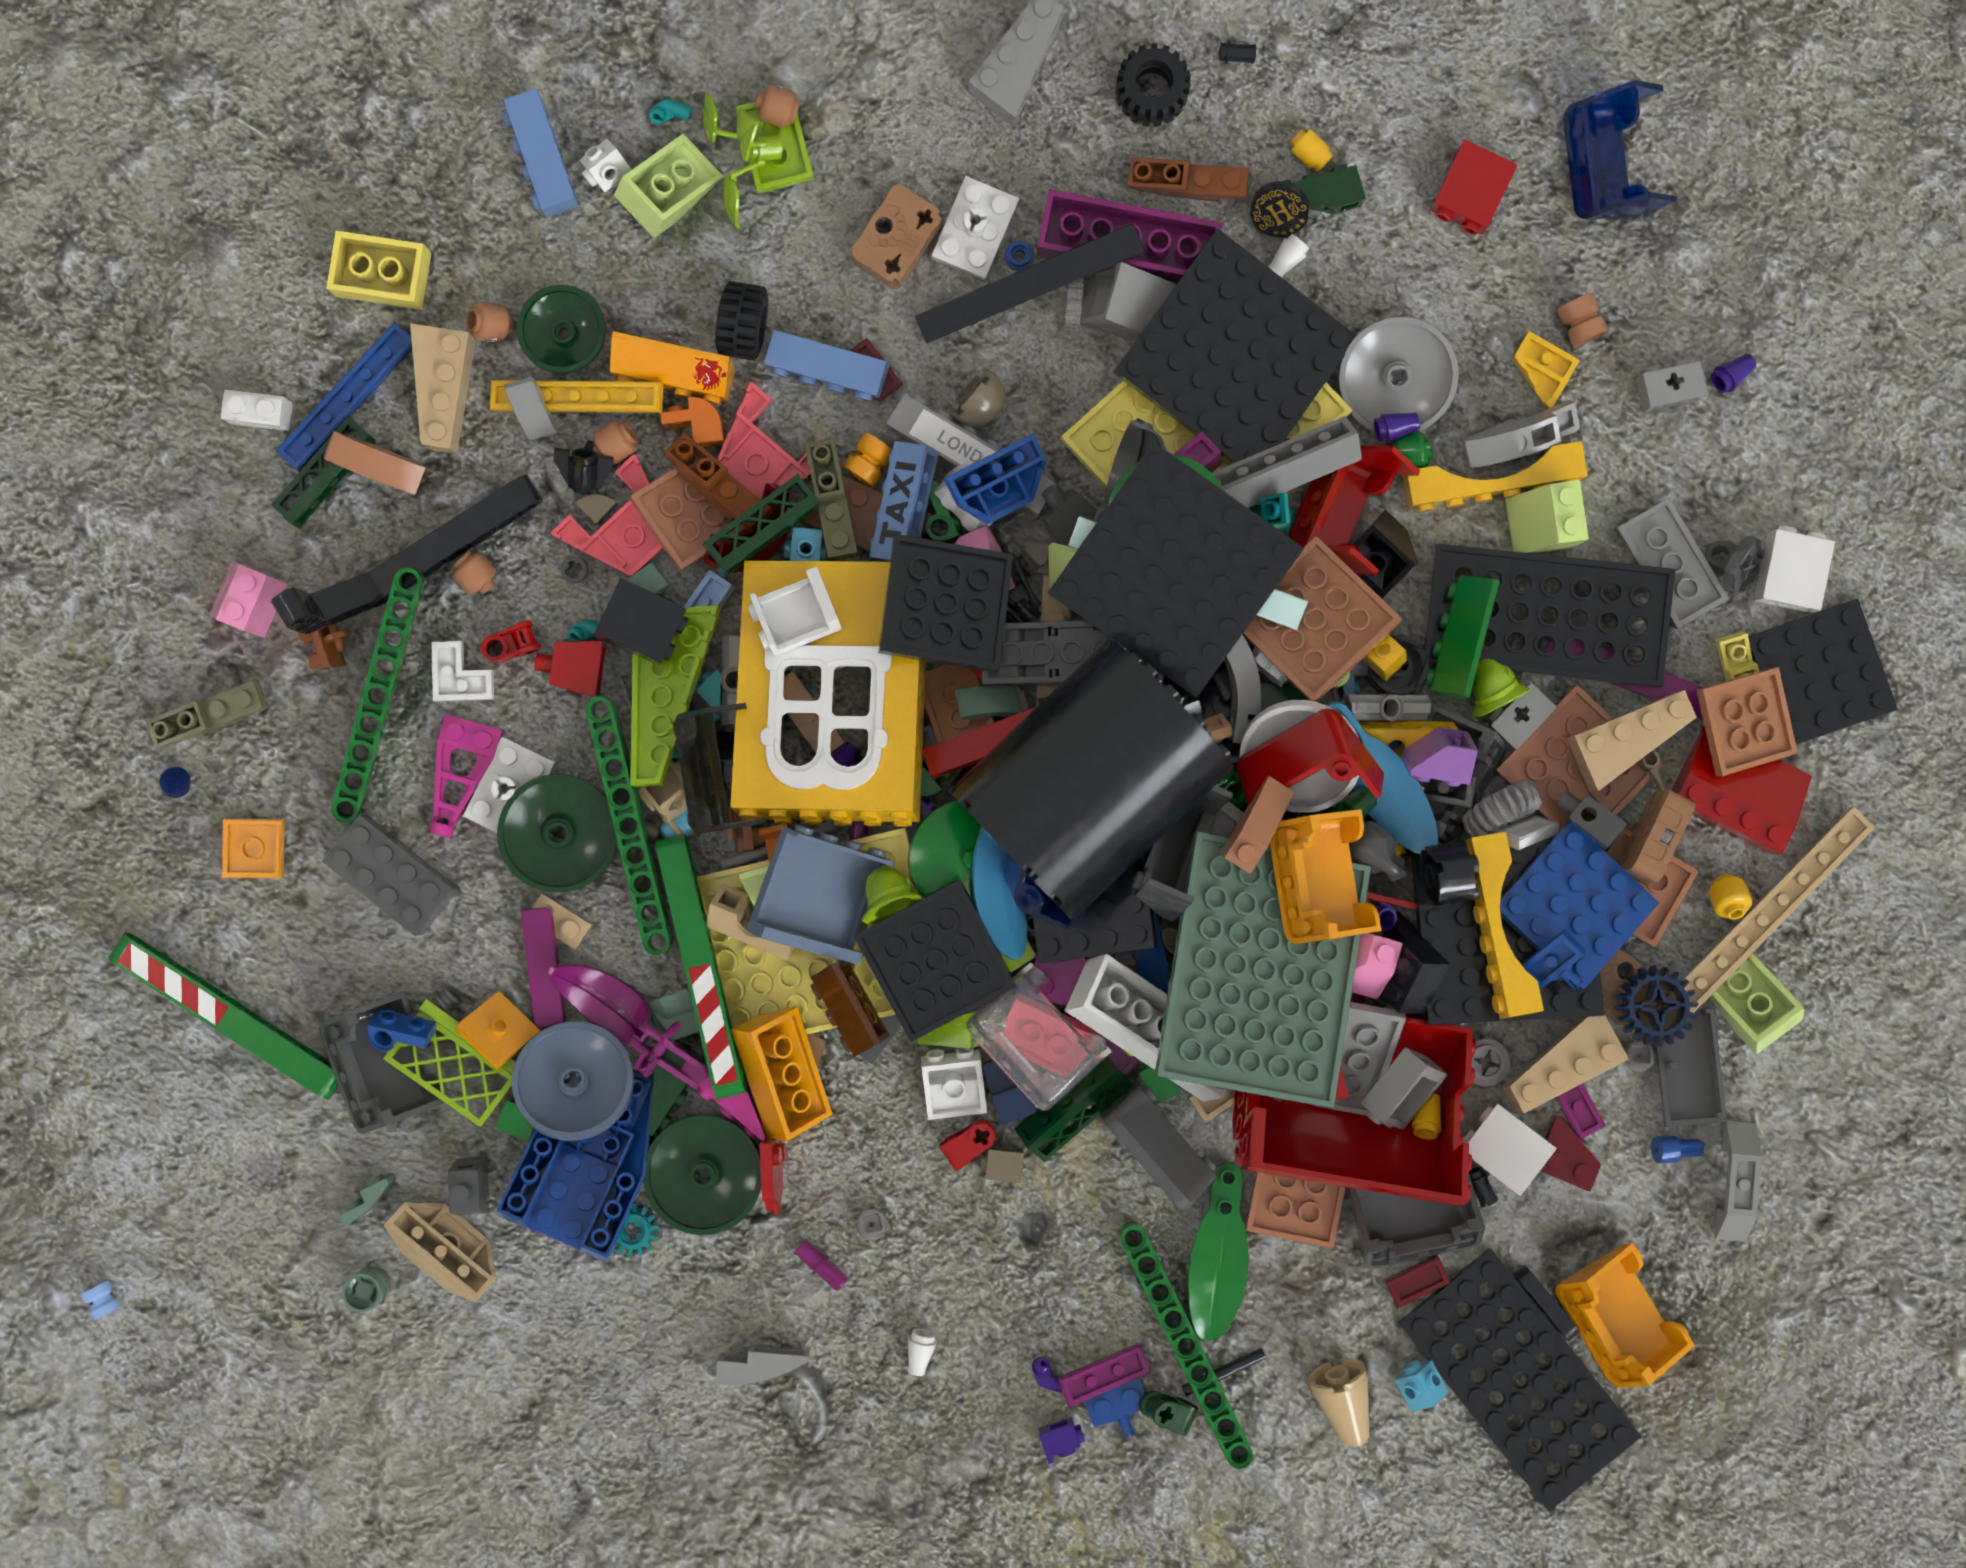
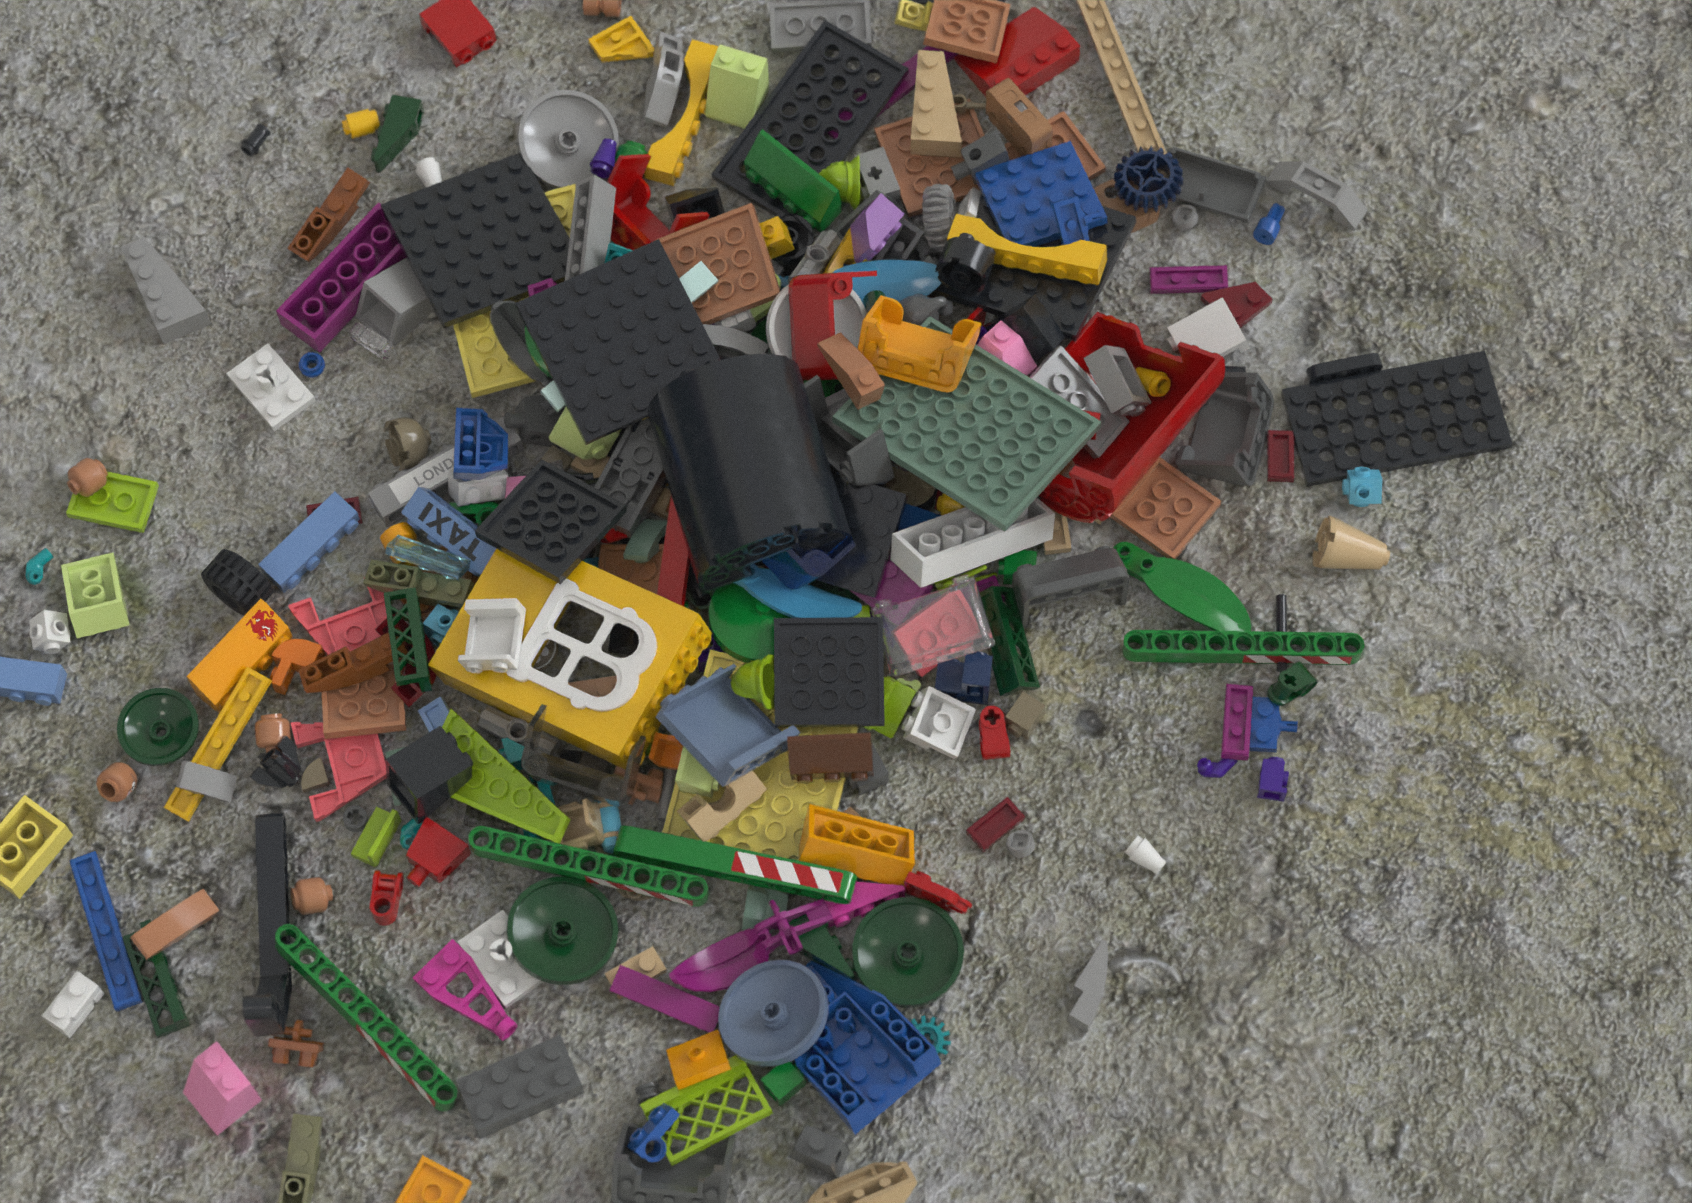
camera: 60 degrees left, 20 degrees down
tan wedge [410,323,476,455] -> none
white plate [431,641,494,702] -> none
lime plant [703,92,783,229] -> none
magenta axle [794,1239,848,1291] -> none
medium nougat axle [852,185,942,289] -> none
black tile [915,223,1144,344] -> none
black tyre [1115,43,1191,127] -> none
black tile [1250,181,1310,237] -> none
light grey gear [1472,1039,1510,1086] -> none
tan wedge [1502,1013,1629,1114] -> none
light orange windscreen [1555,1243,1695,1388] -> none
yellow head [1708,874,1752,920] -> none
yellowish green slope [1709,953,1804,1055] -> none
none -> lime panel [351,806,402,868]
none -> clear light blue plate [385,535,471,580]
none -> dark red tile [966,797,1025,853]

